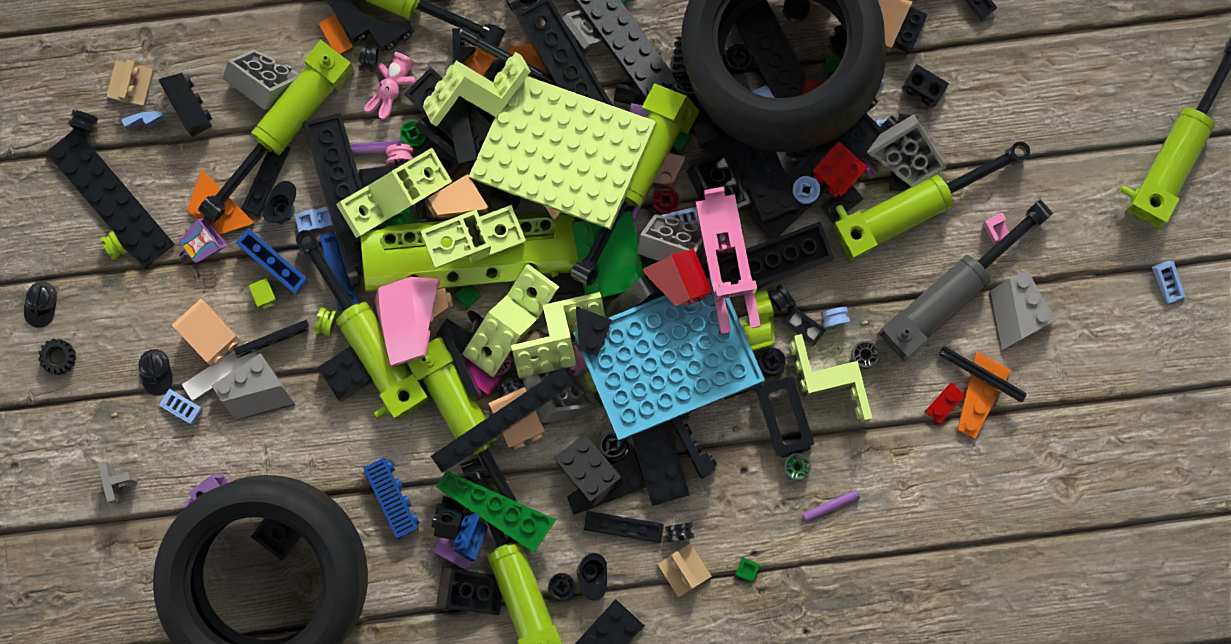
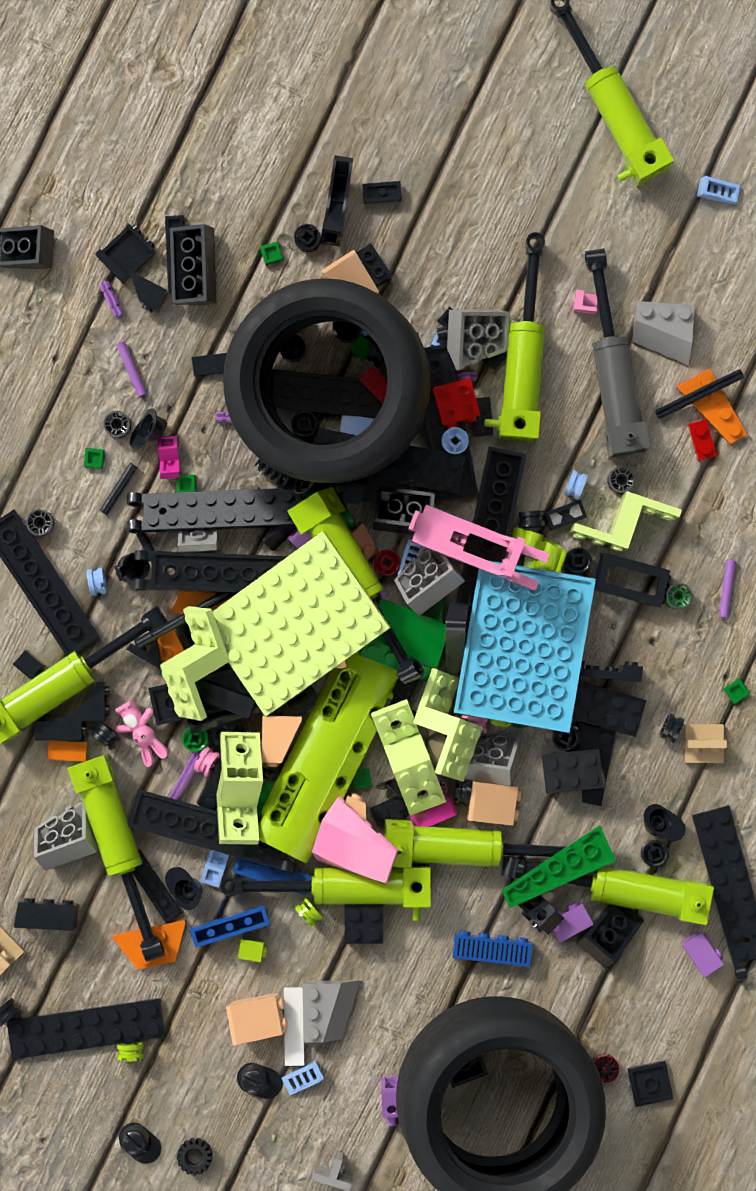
camera: 65 degrees left, 5 degrees up
light blue slope [122,111,166,130] -> none
torso [179,217,228,263] -> none
black tile [233,319,309,358] -> none
yellowish green bracket [421,205,526,269] -> none
black brick [431,367,575,473] -> none
black tile [440,326,484,401] -> none
blue bracket [453,513,488,561] -> none
black wing [576,306,612,357] -> none
black tile [584,511,664,543] -> none
red slope [643,248,712,307] -> none
black brick [903,64,949,106] -> none

